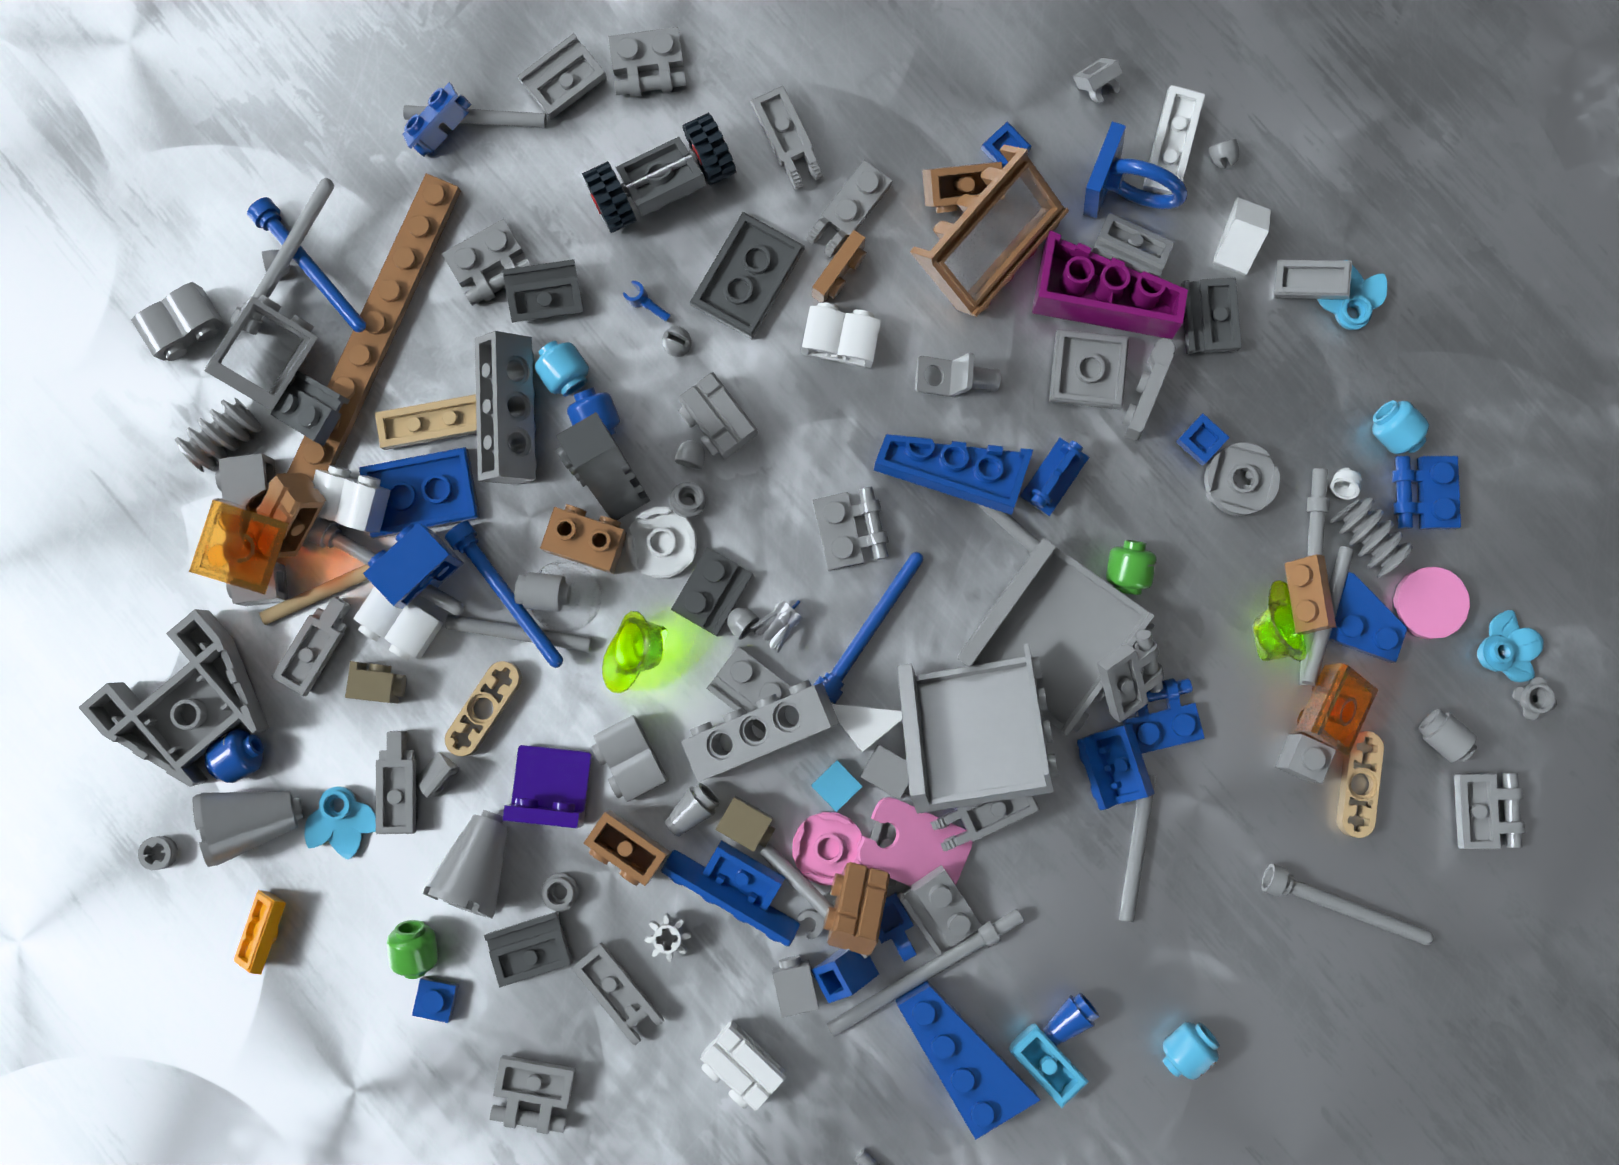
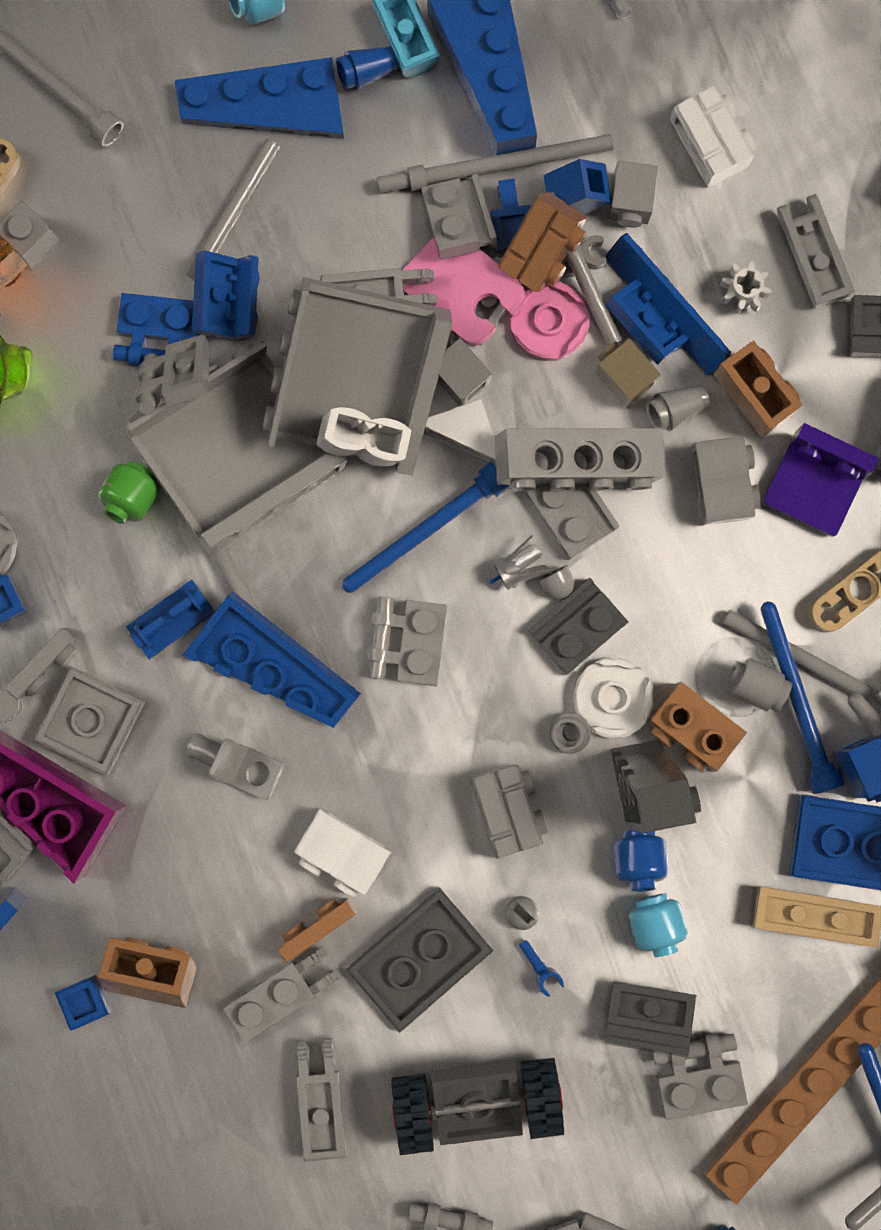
camera: 160 degrees left, 0 degrees up
light grey brick [475,331,537,485] -> none
light grey plate [541,873,579,911] -> none
clear neon green piece [602,611,668,693] -> none
light grey hinge [675,440,705,469] -> none
medium azure tile [811,760,863,812] -> none
window [910,145,1069,317] -> none
none -> blue wing [175,57,344,139]
none -> white brick [316,407,411,467]

